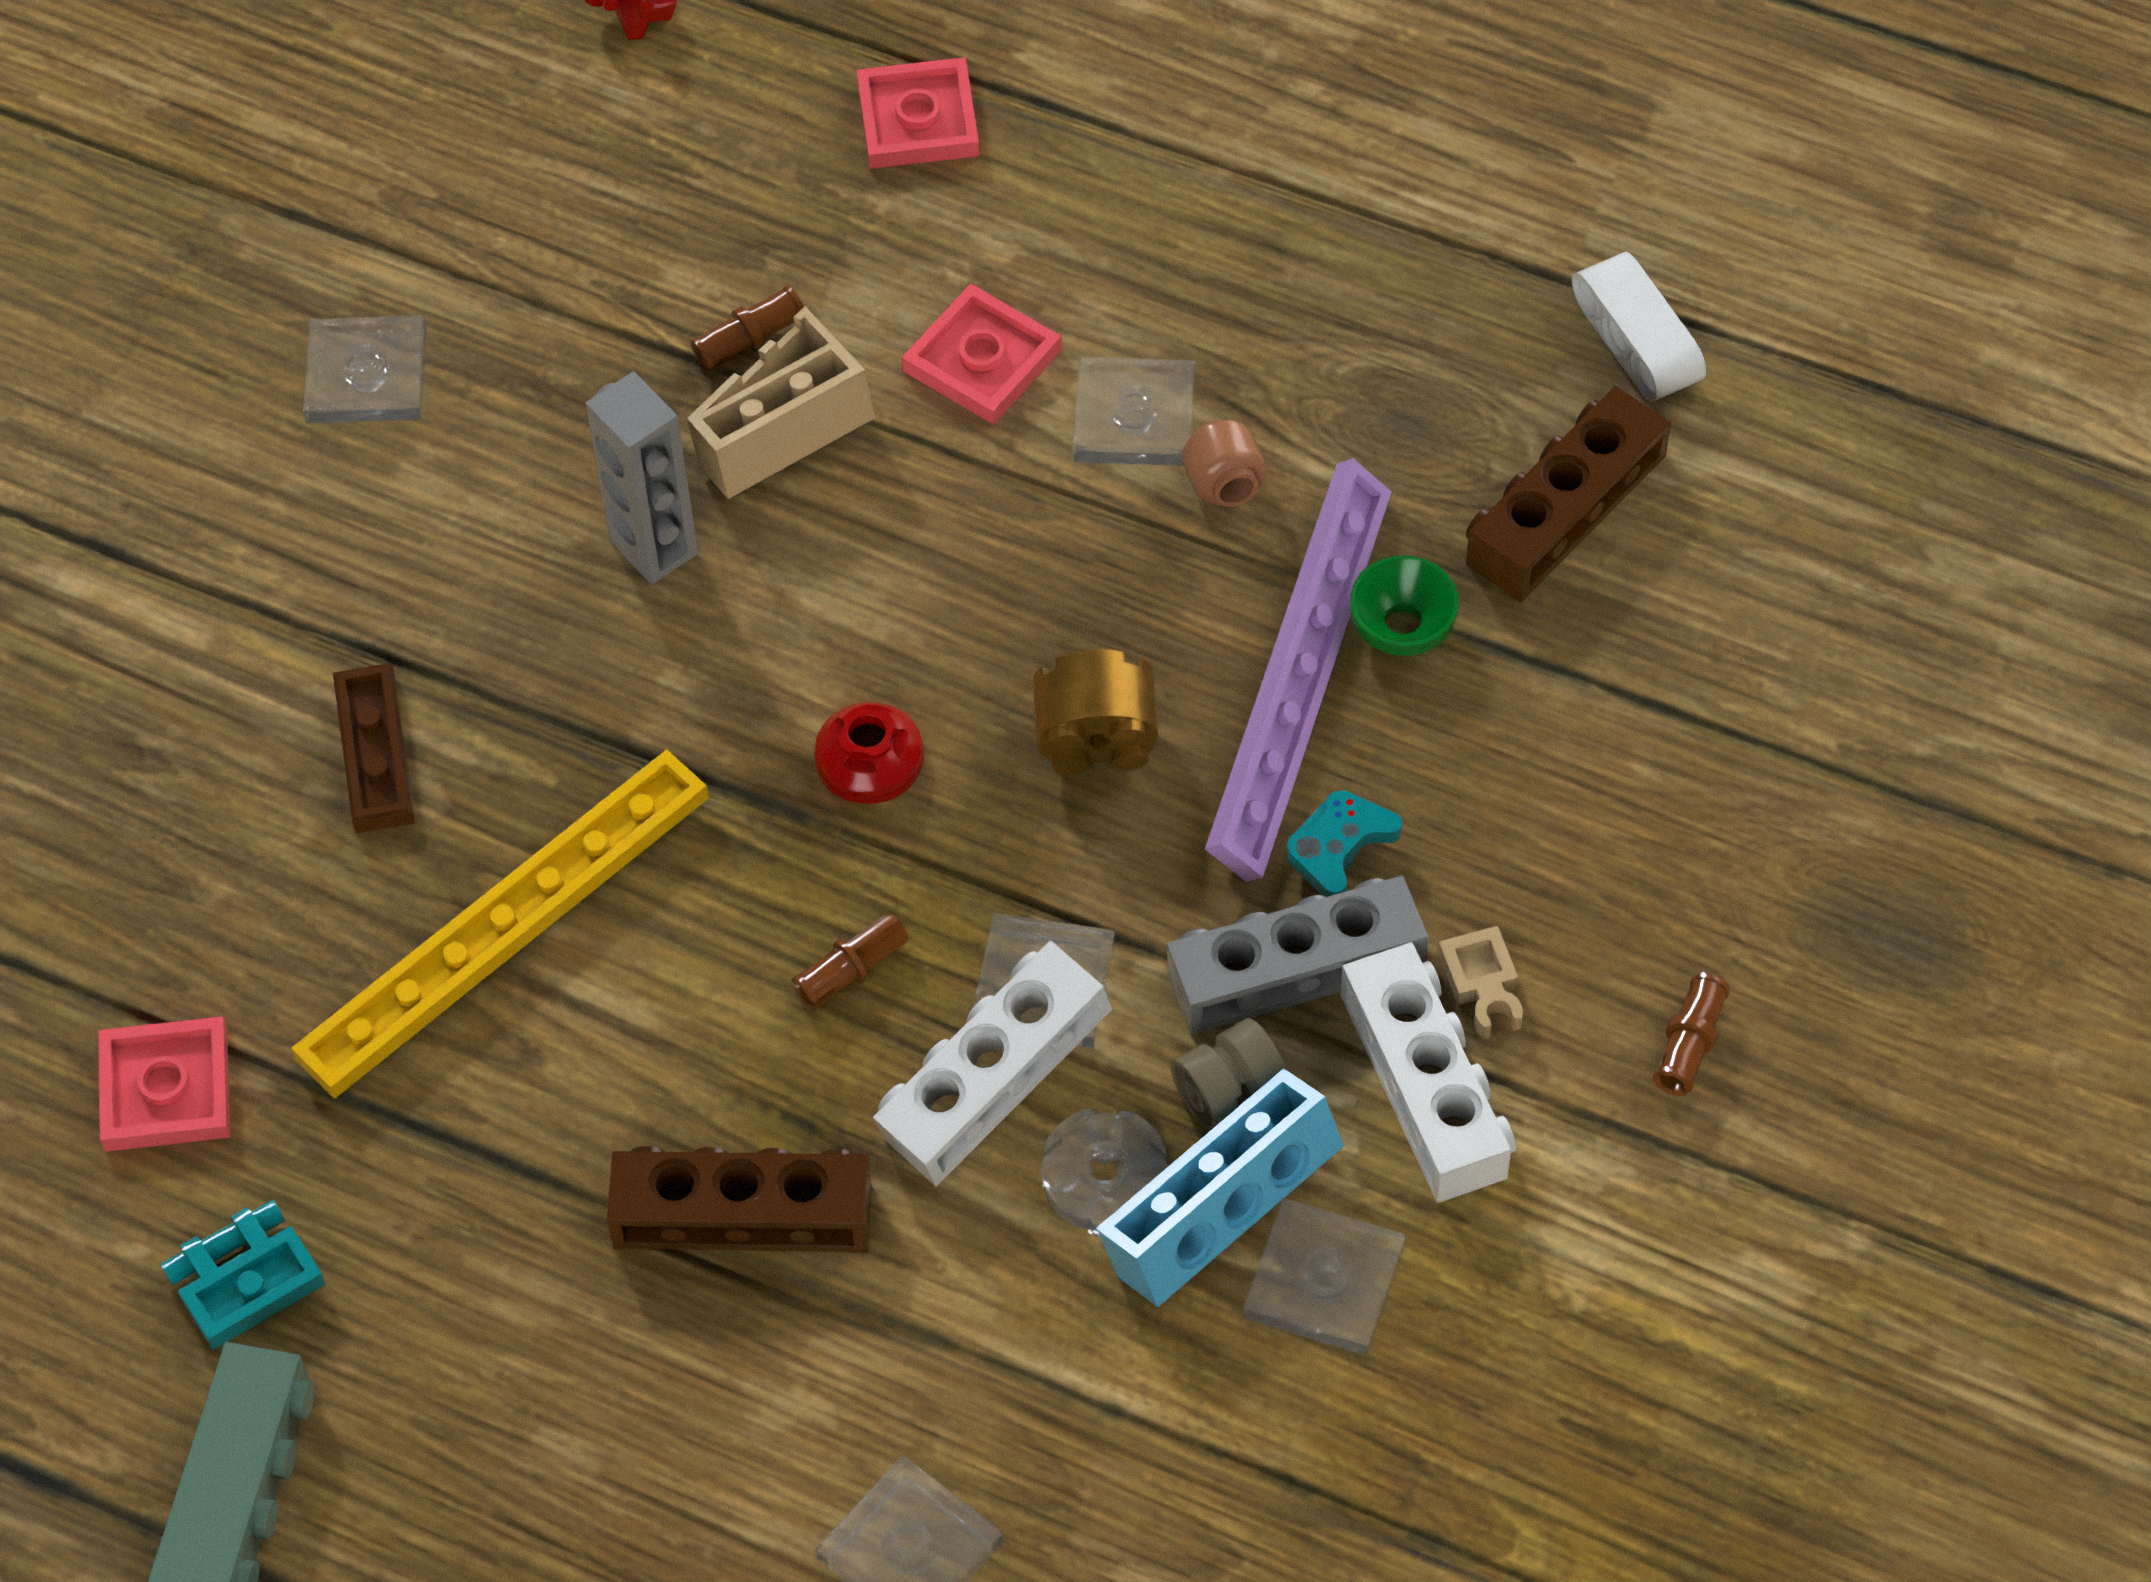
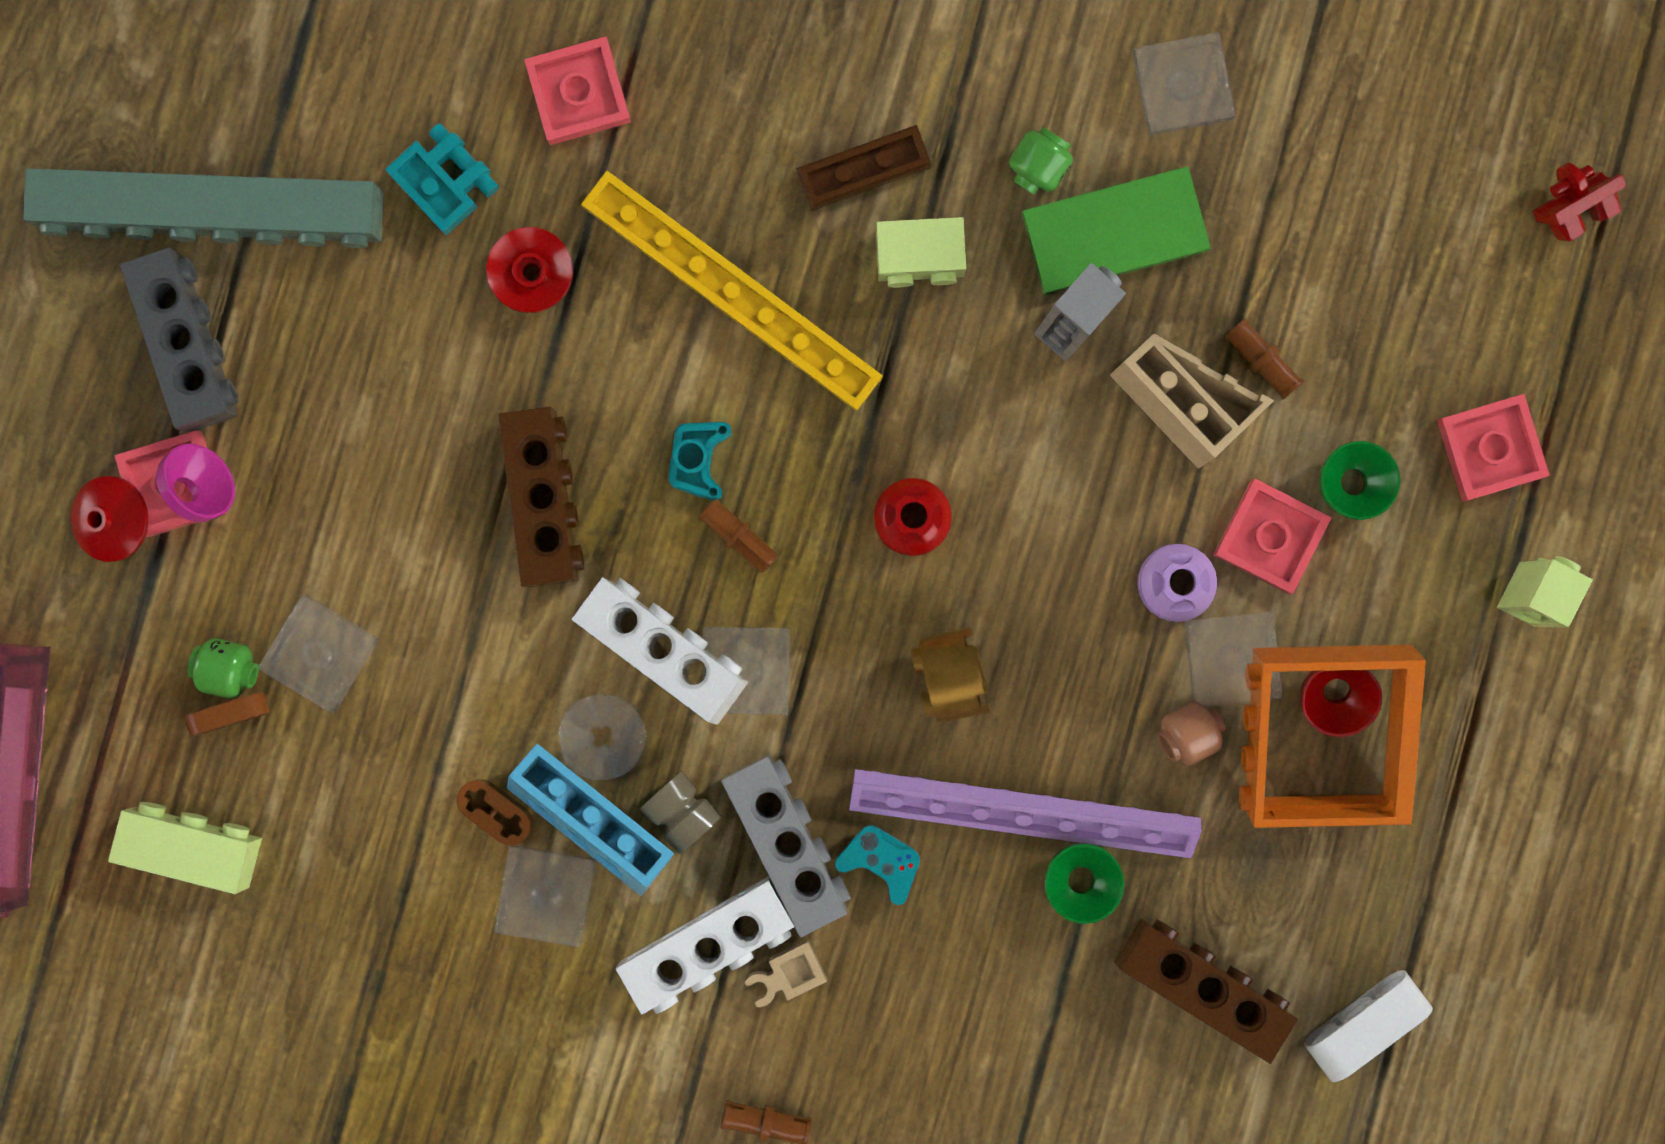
camera: 80 degrees right, 30 degrees up
none -> dark orange beam [457,779,534,846]
none -> red dish [486,227,573,313]
none -> teal piece [668,422,732,501]
none -> yellowish green brick [876,217,966,288]
none -> bright green head [1009,126,1073,195]
none -> bright green tile [1021,166,1211,295]
none -> lavender piece [1137,544,1217,622]
none -> orange window [1239,645,1426,828]
none -> red piece [1300,670,1382,737]
none -> green piece [1318,441,1401,520]
none -> yellowish green brick [1497,556,1593,627]

